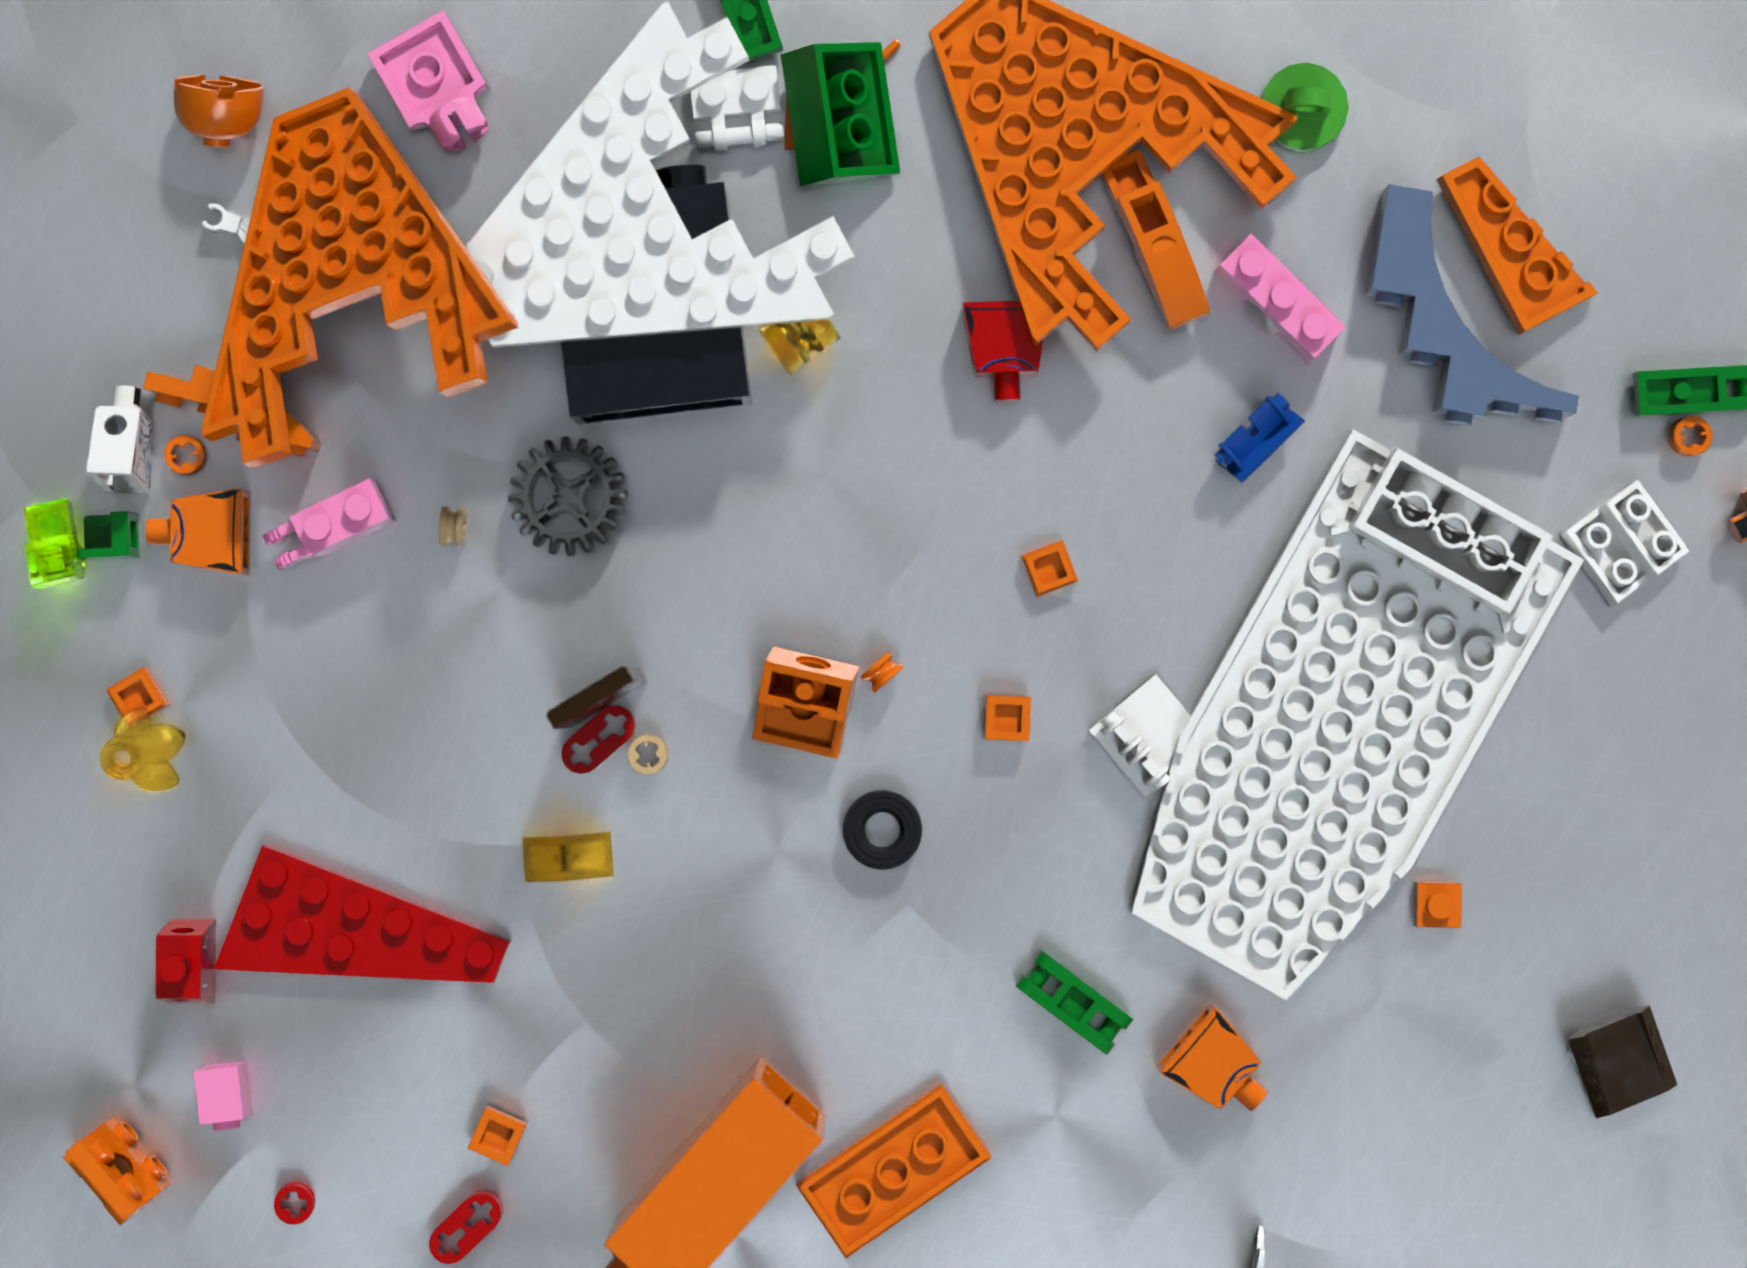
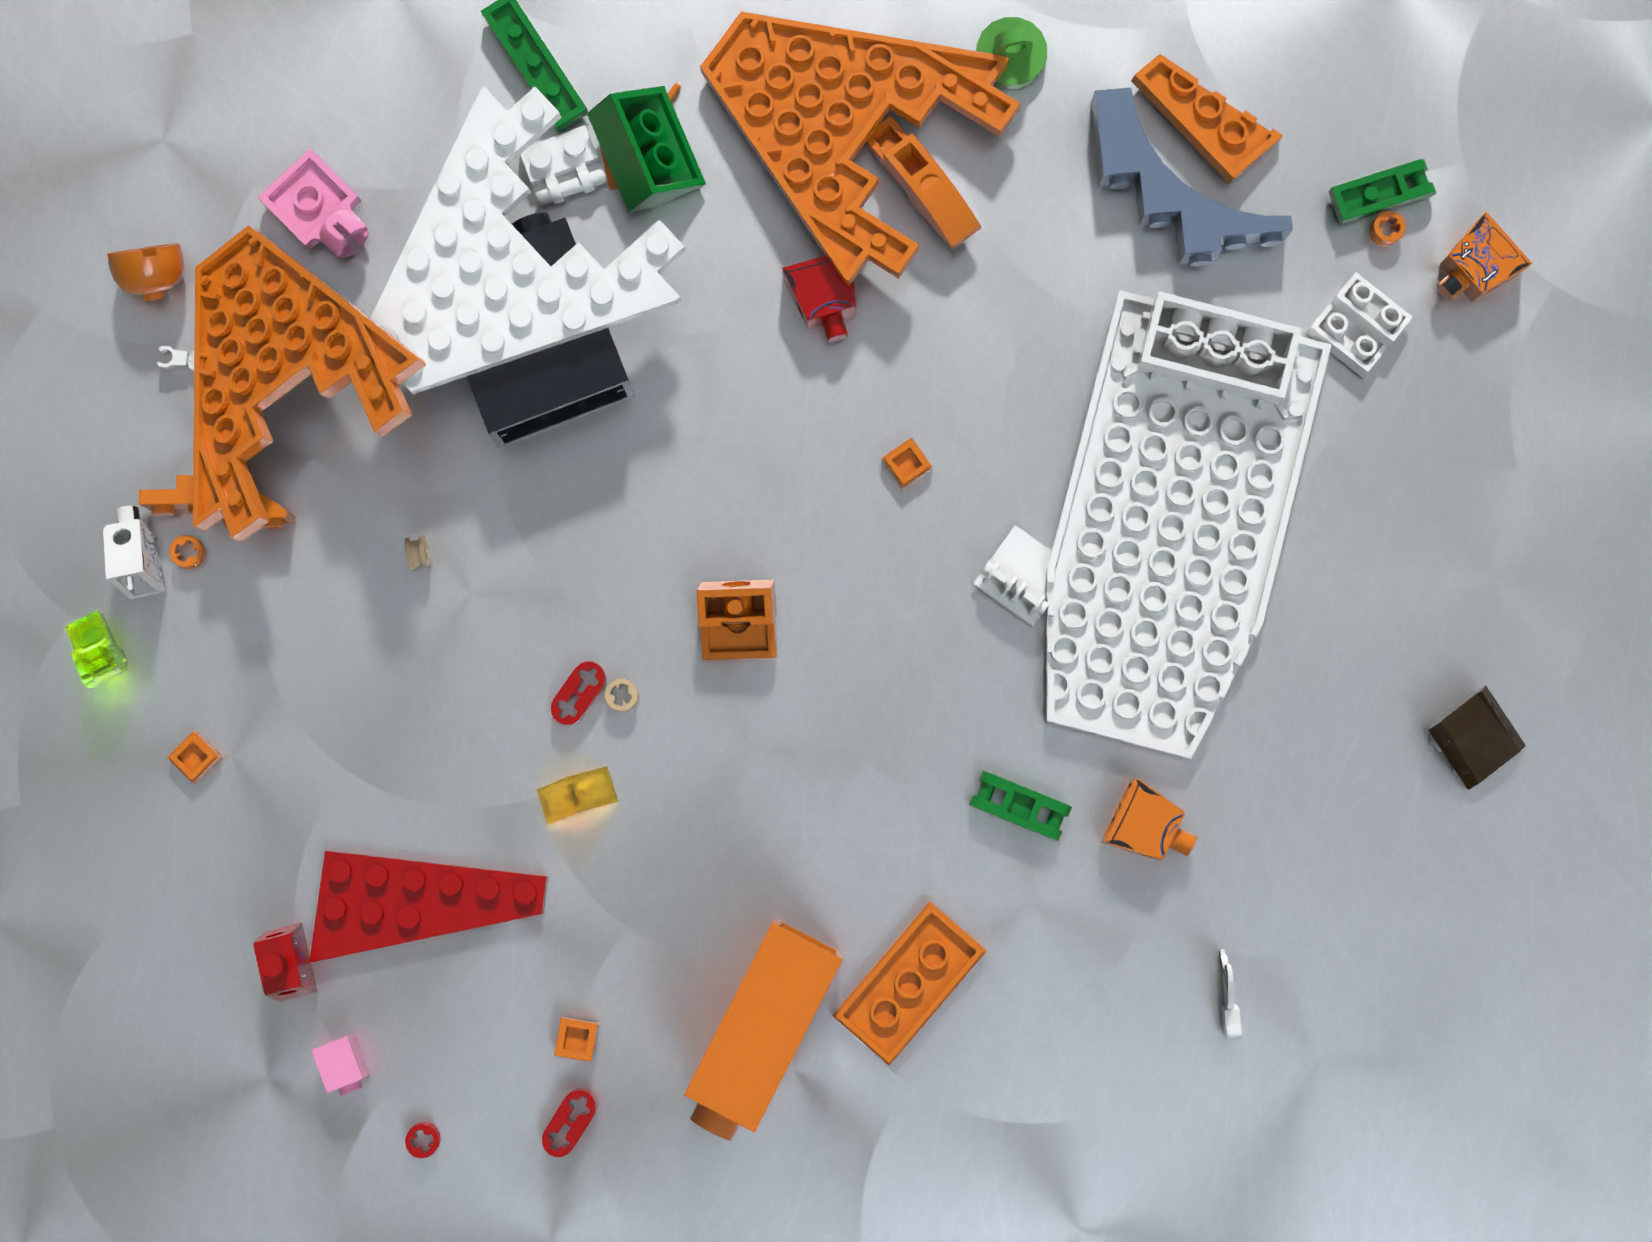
camera: 10 degrees left, 5 degrees down
orange brick [63,1117,171,1225] -> none
green panel [77,511,140,560] -> none
clear yellow plate [99,707,186,792] -> none
orange torso [145,489,251,575] -> none
bright pink hinge [262,478,396,570] -> none
dark grey gear [508,436,629,556] -> none
dark brown tile [546,666,647,729] -> none
clear yellow wheel [758,320,841,375] -> none
black tyre [843,790,922,870] -> none
orange bush [860,651,904,693] -> none
orange plate [984,695,1031,741] -> none
bright pink arch [1214,233,1346,364] -> none
blue hinge [1214,393,1305,483] -> none
orange plate [1414,882,1462,928] -> none

